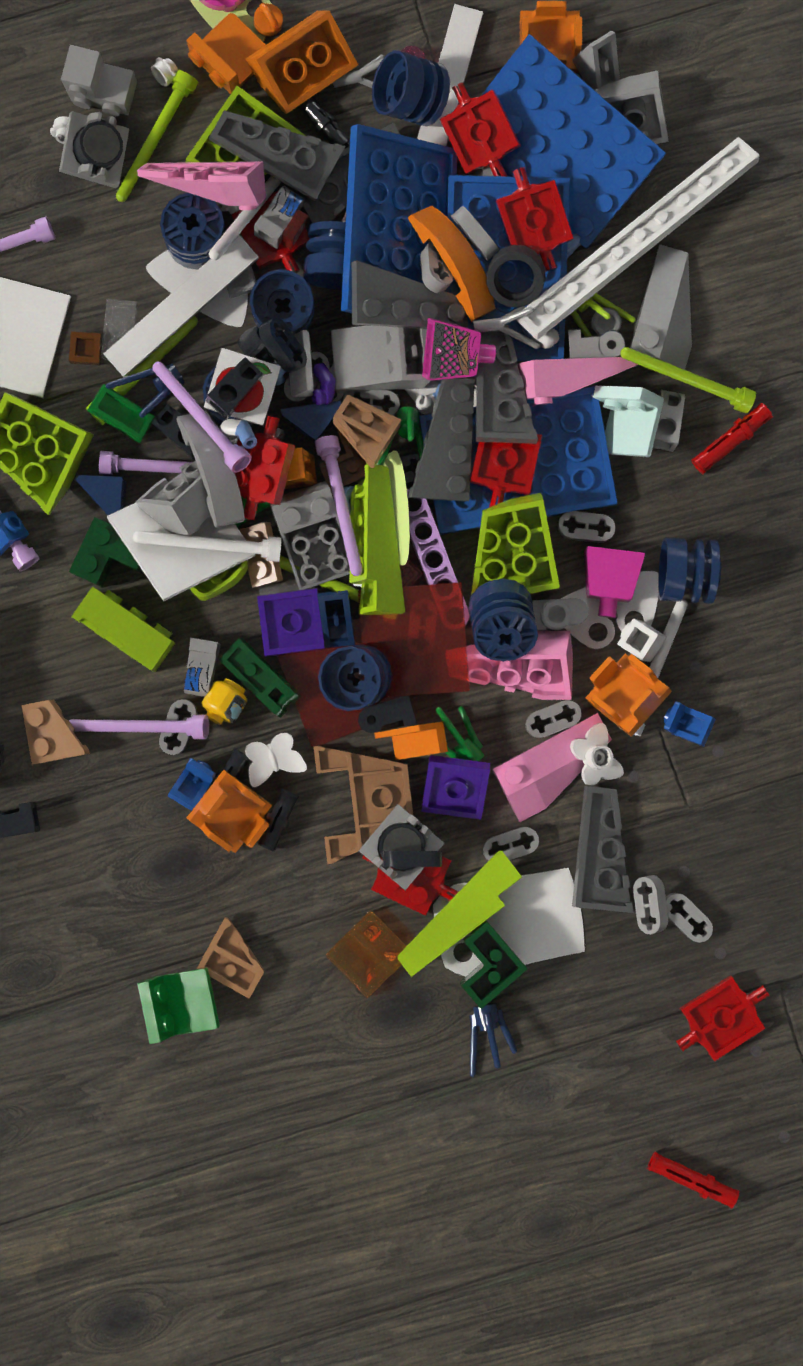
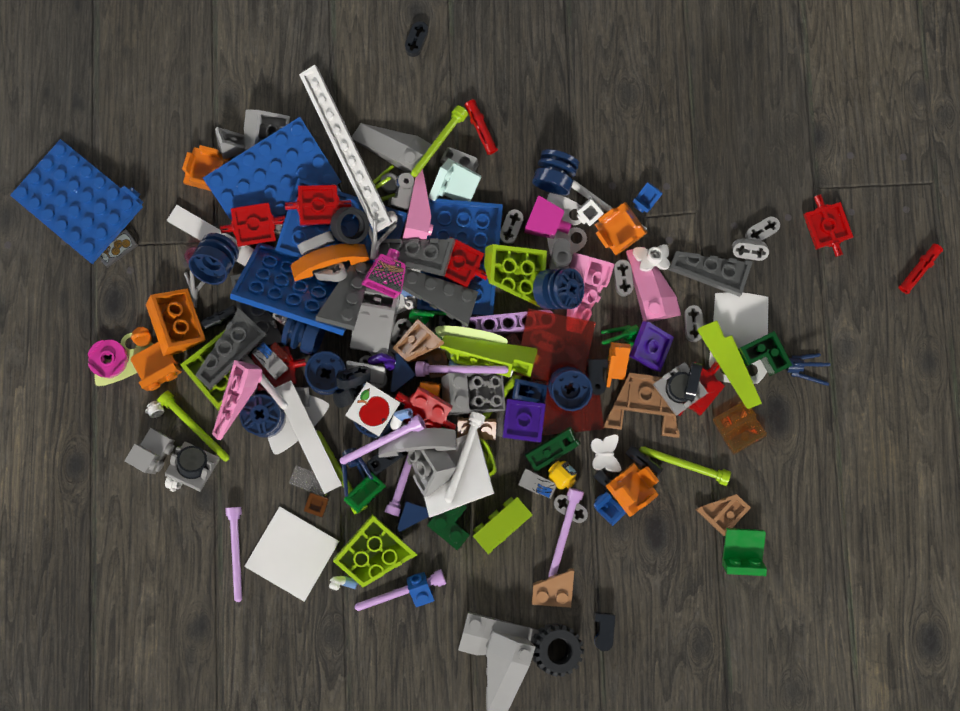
camera: 75 degrees left, 5 degrees down
black leg [206,357,264,420] -> none
none -> lime piece [639,446,731,486]

